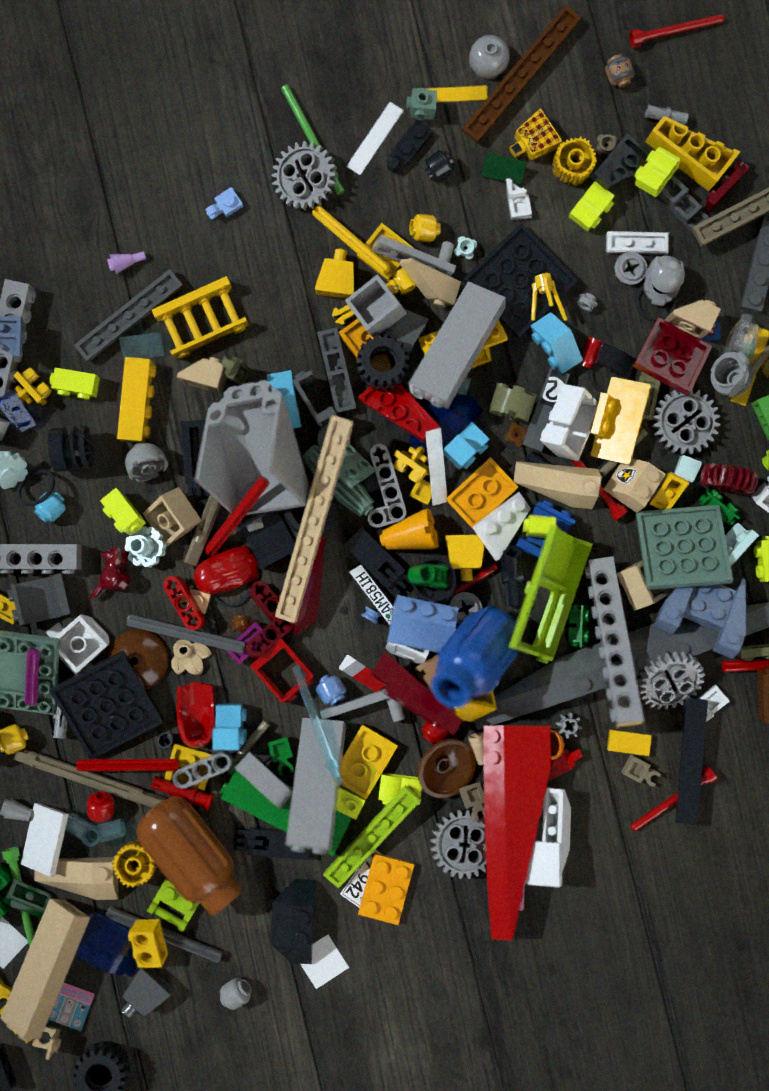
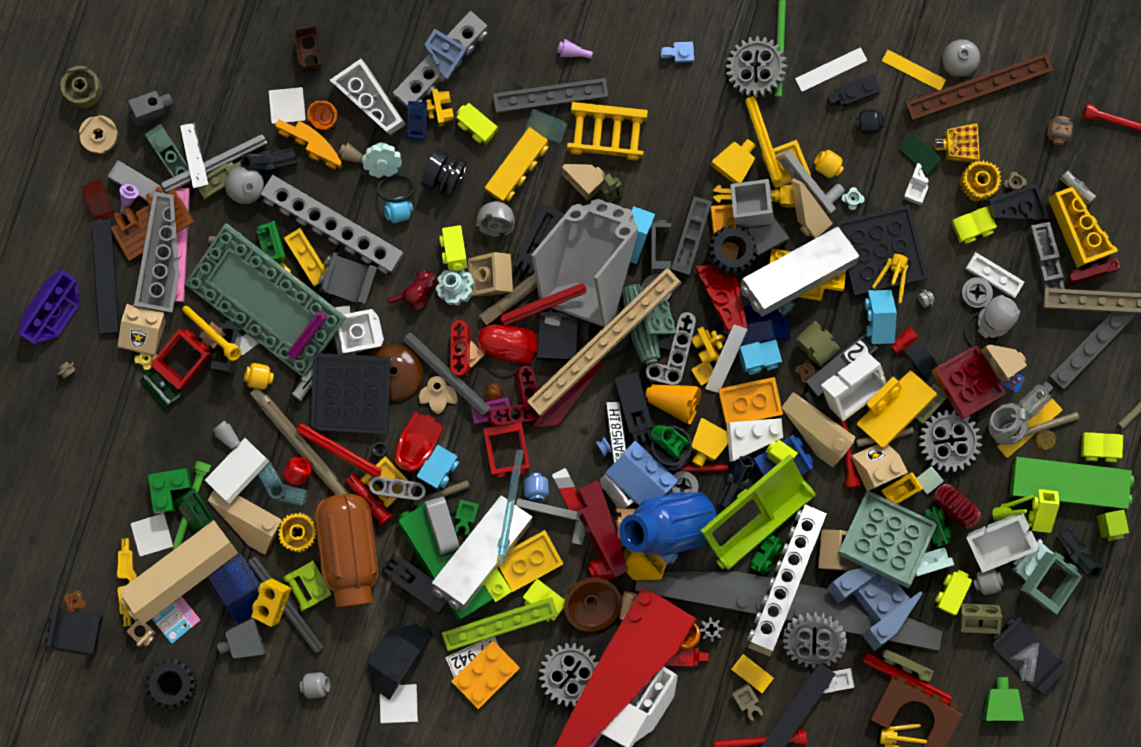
camera: 25 degrees right, 5 degrees down
sand green brick [406,88,437,120] -> none
dark tan plate [459,782,485,822] -> none
neon yellow brick [634,146,681,197] -> none

